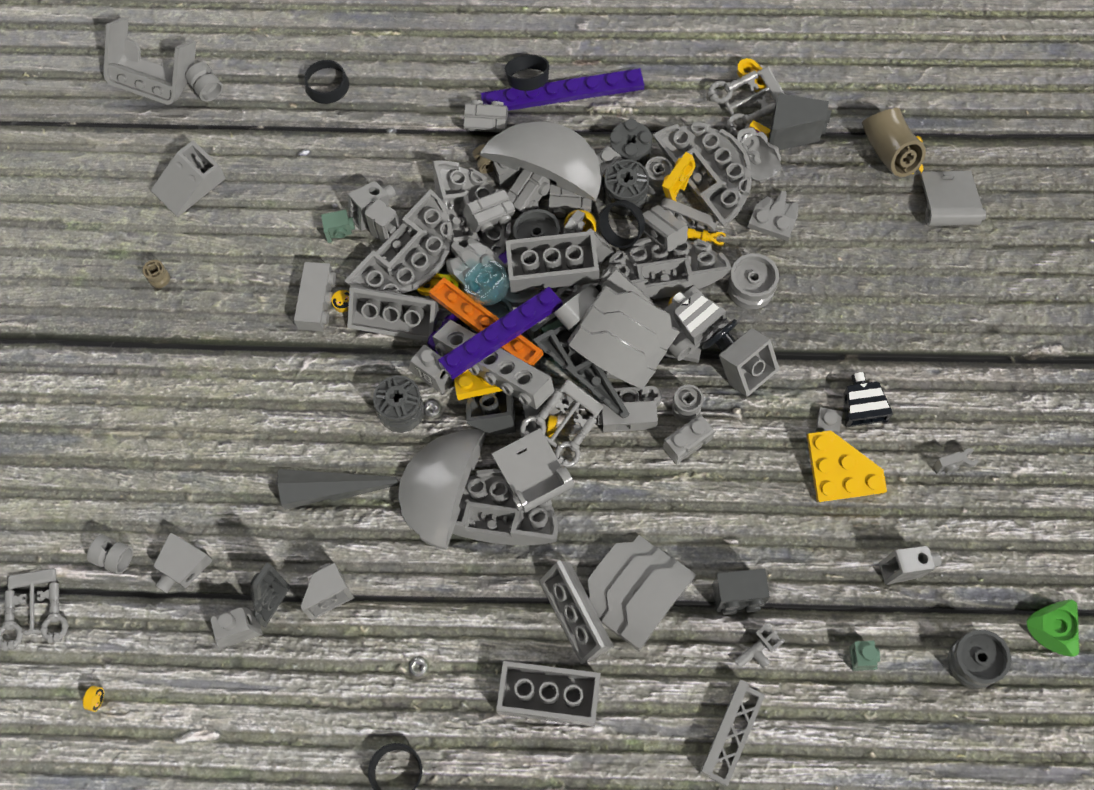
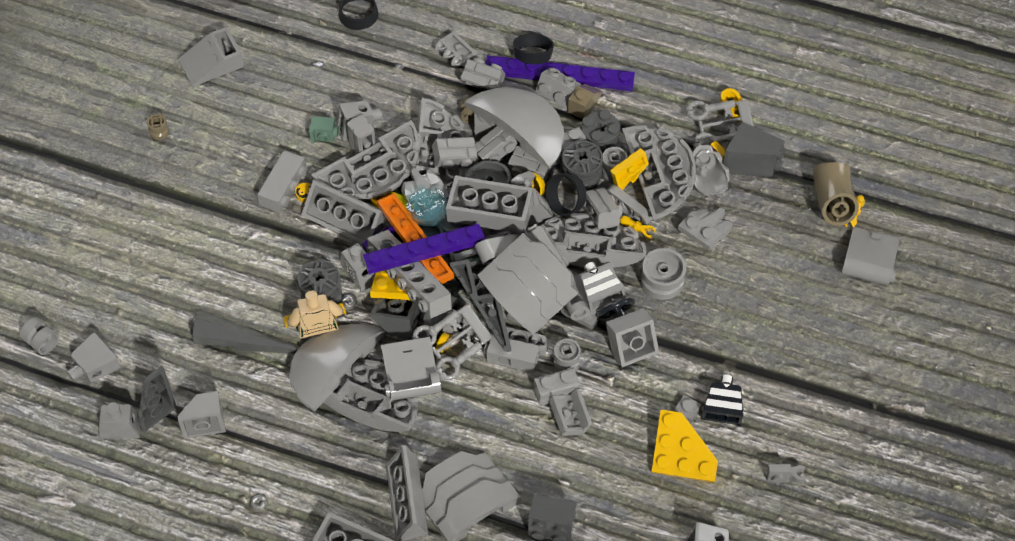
camera: 15 degrees right, 10 degrees down
none -> tan torso [283,291,347,338]
none -> light grey plate [435,31,478,67]
none -> light grey bracket [535,68,581,109]
none -> light grey bracket [549,389,592,436]
none -> dark tan slope [568,84,603,119]

